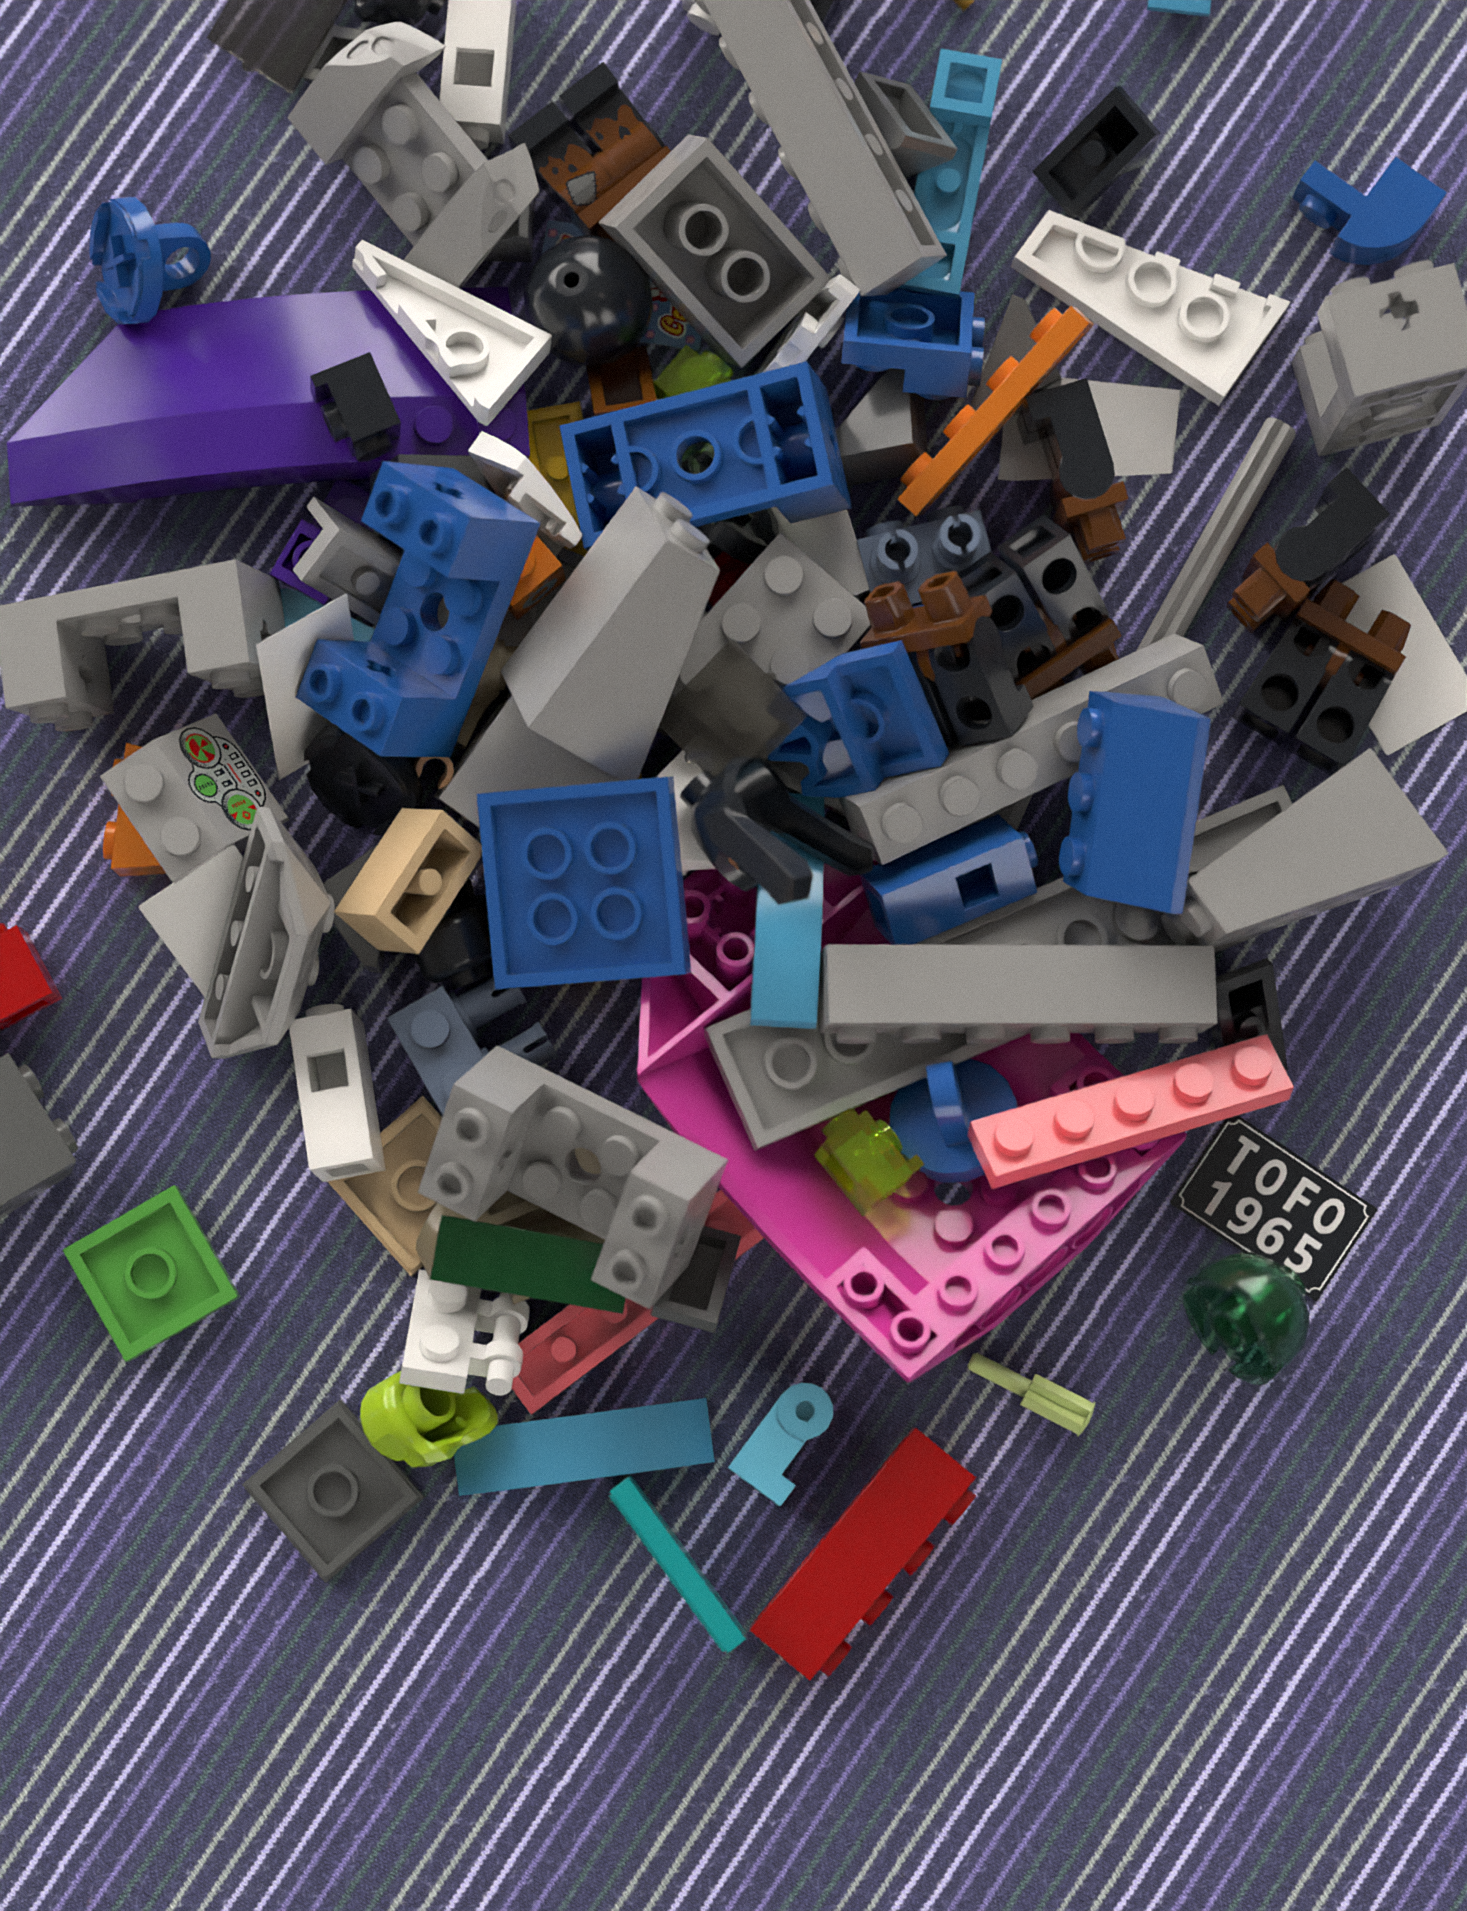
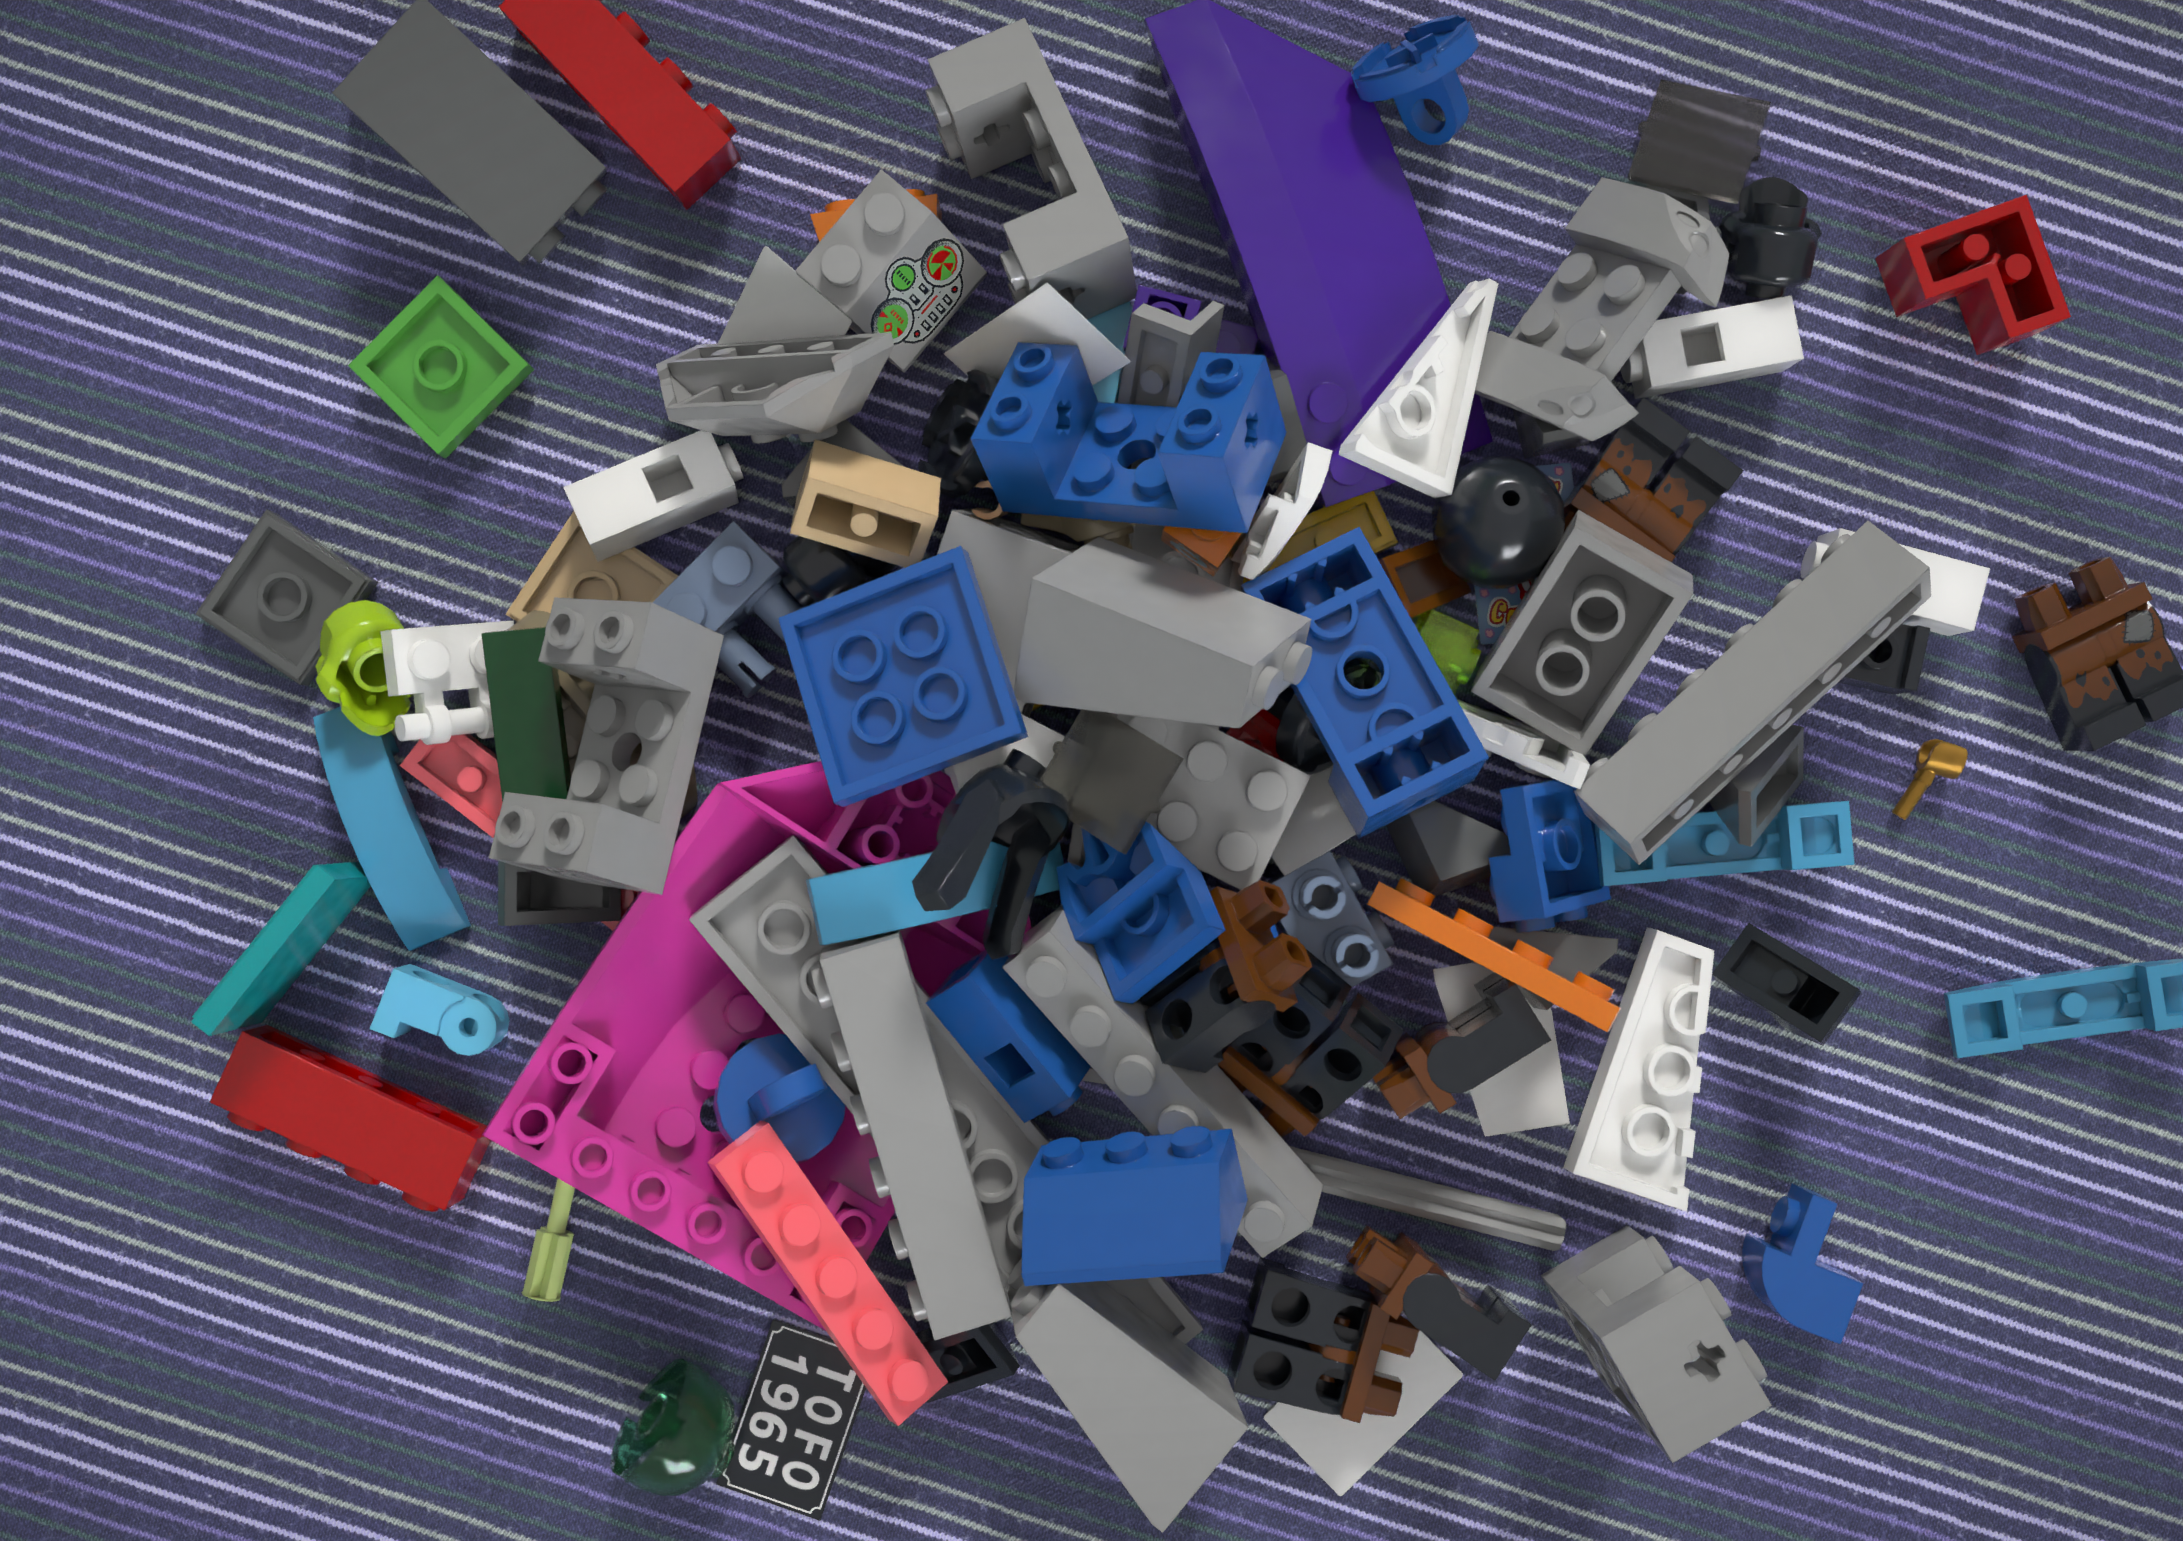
camera: 75 degrees right, 5 degrees up
black brick [310,352,401,462] -> none
clear neon green brick [814,1108,925,1217] -> none

